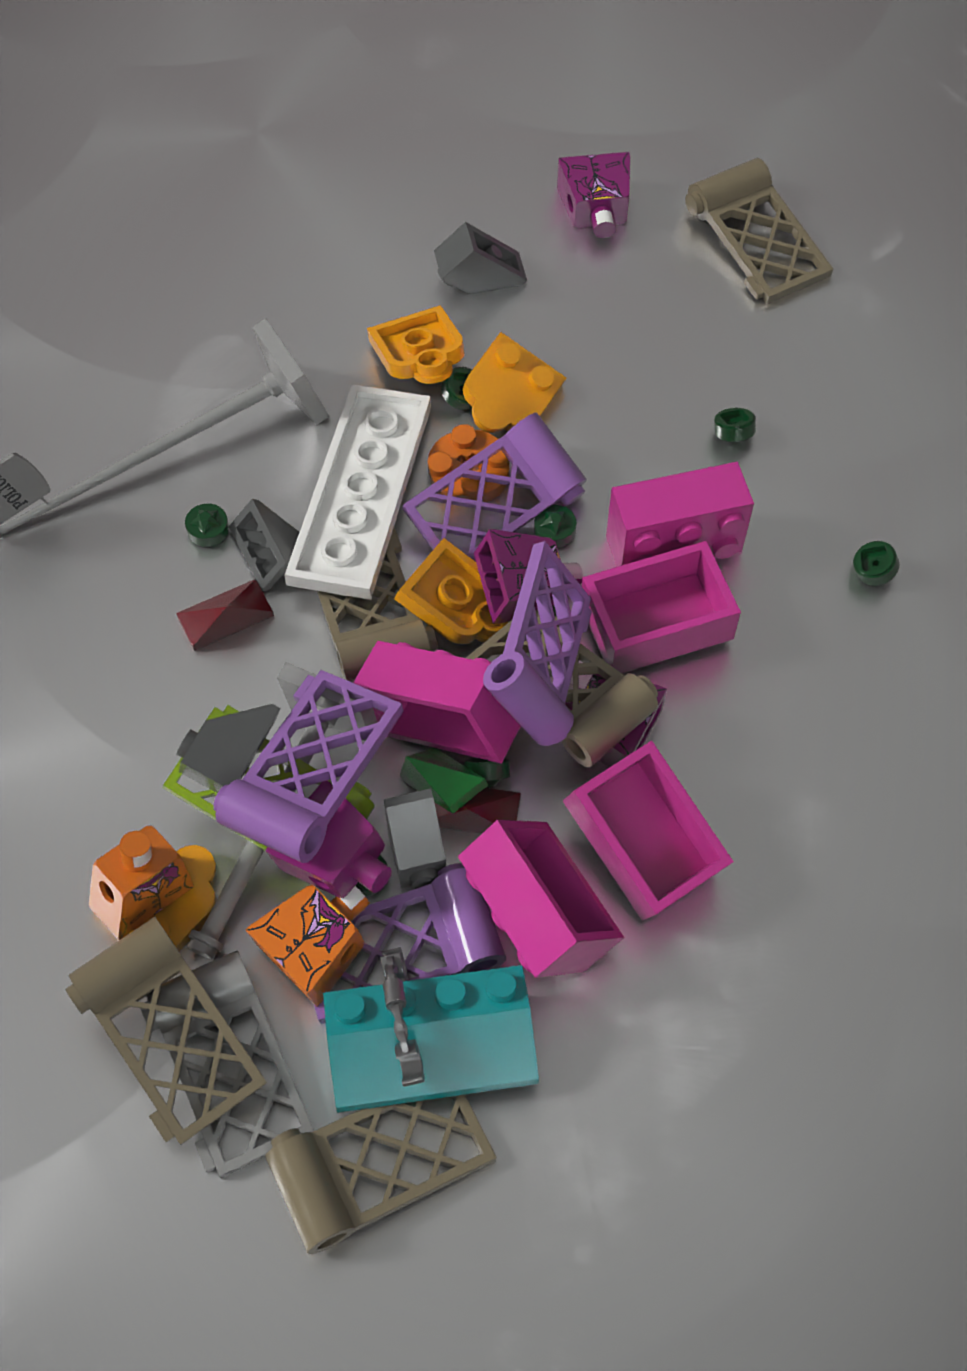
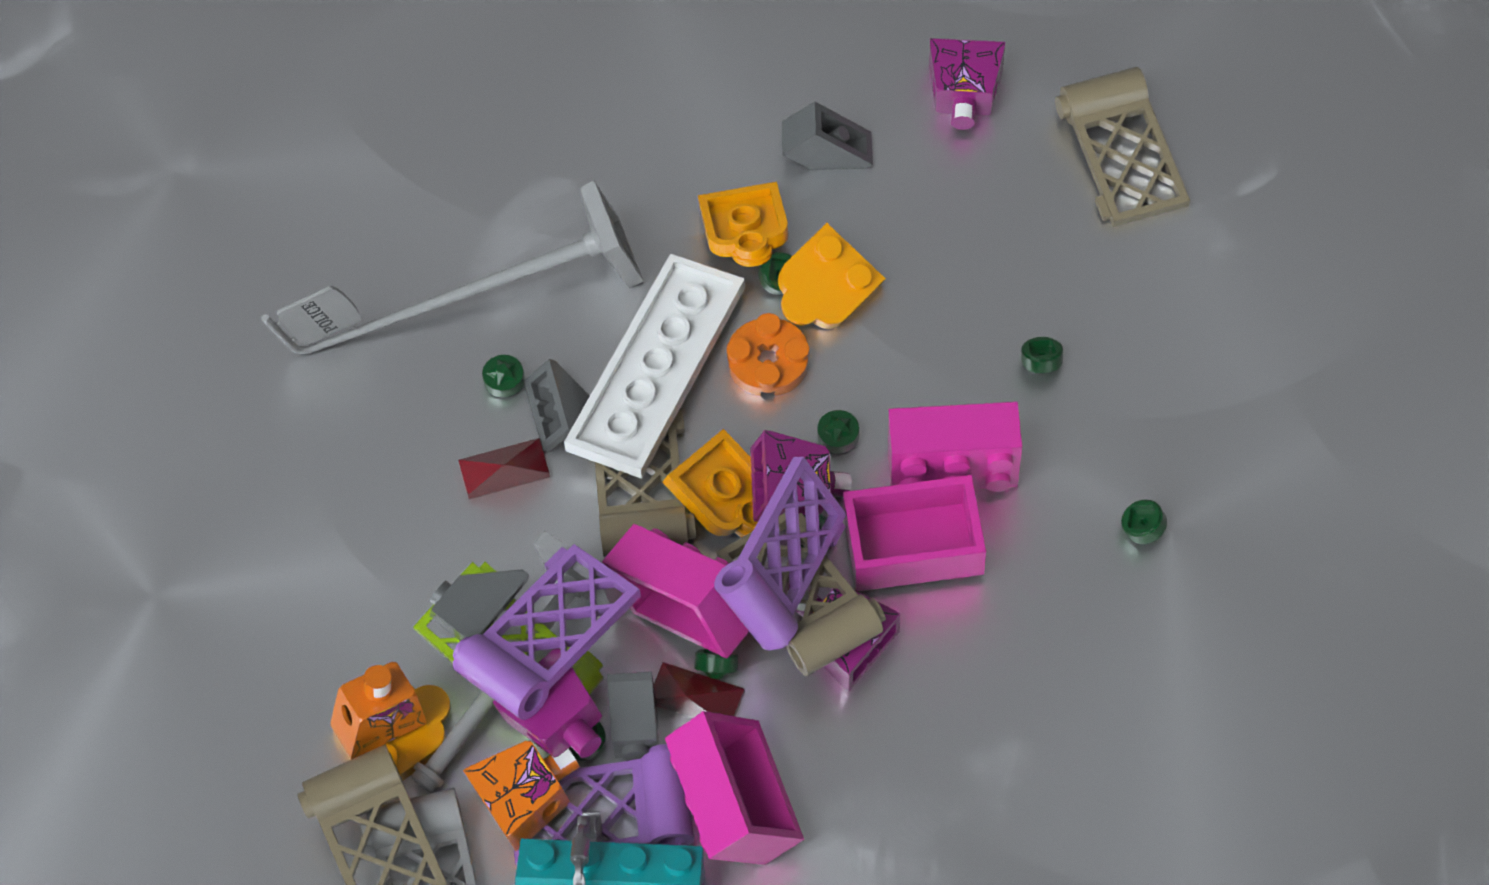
camera: 15 degrees right, 0 degrees up
green slope [400,748,488,814] -> none
medium lavender piece [402,412,587,562] -> none
dark pink piece [563,740,734,921] -> none

